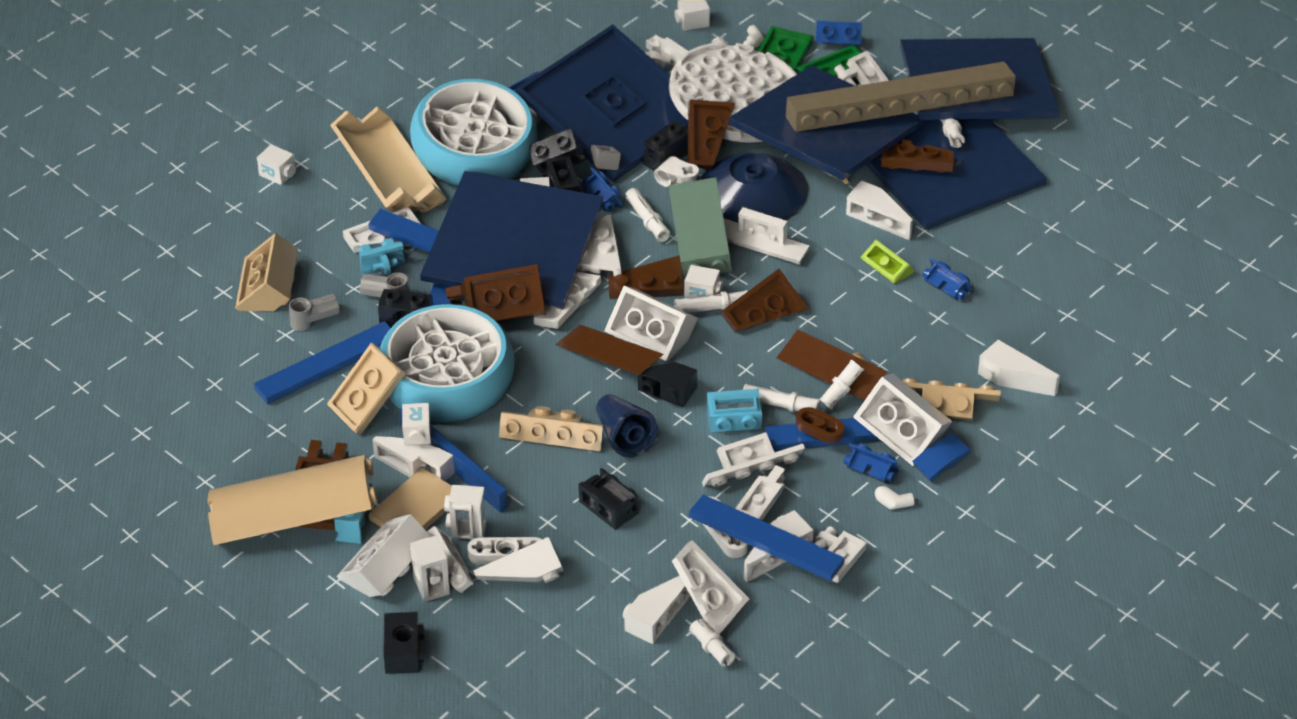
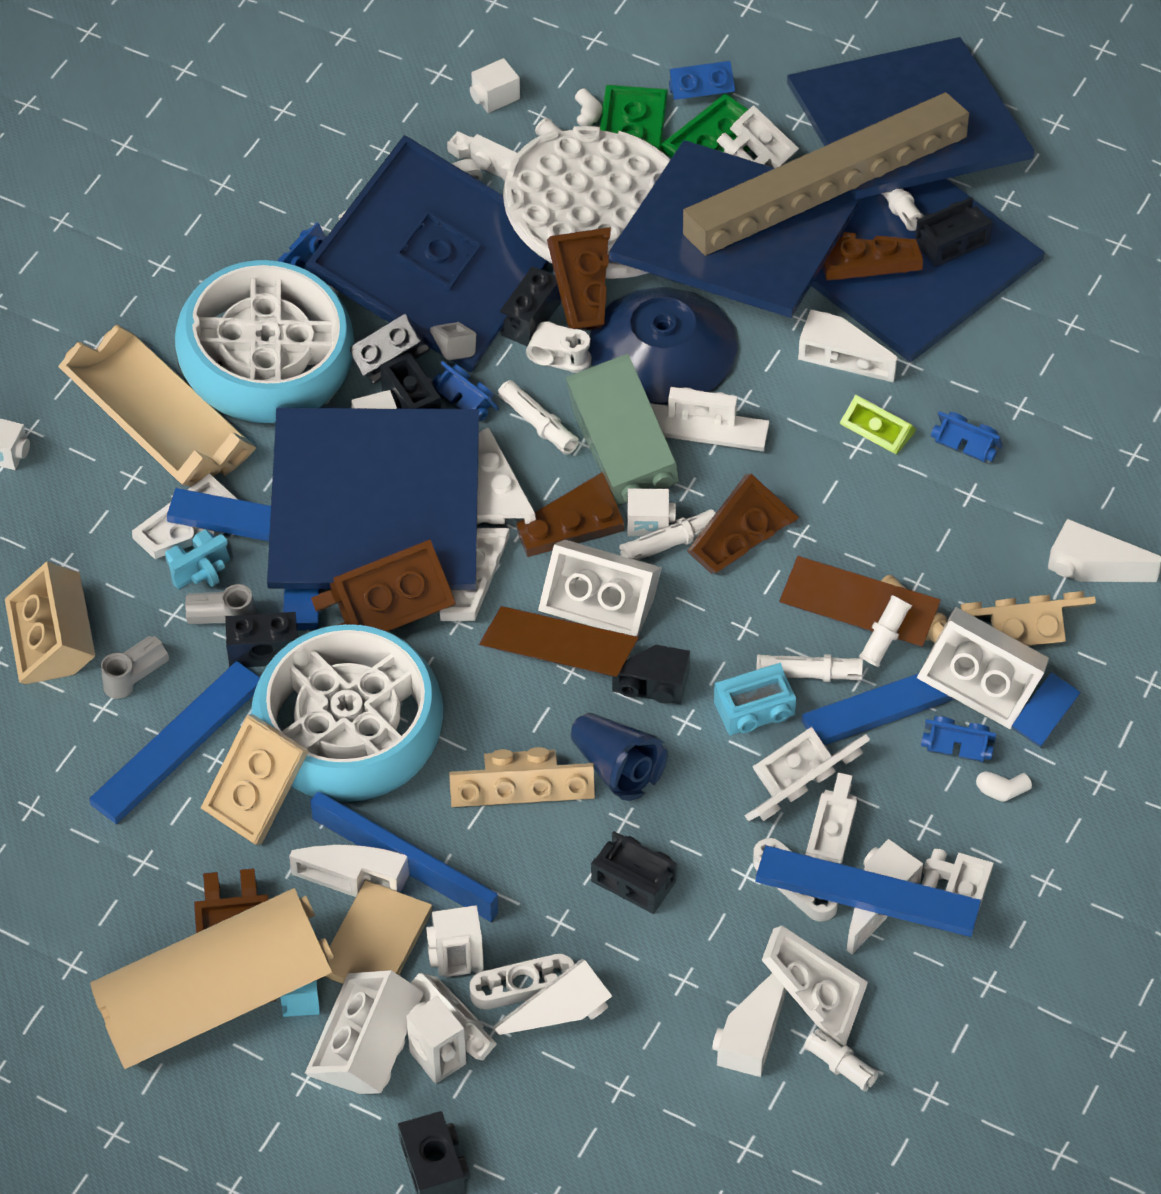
camera: 15 degrees left, 10 degrees up
white brick [402,403,431,445] -> none
reddish brown plate [796,407,844,444] -> none
none -> black hinge [915,197,993,267]

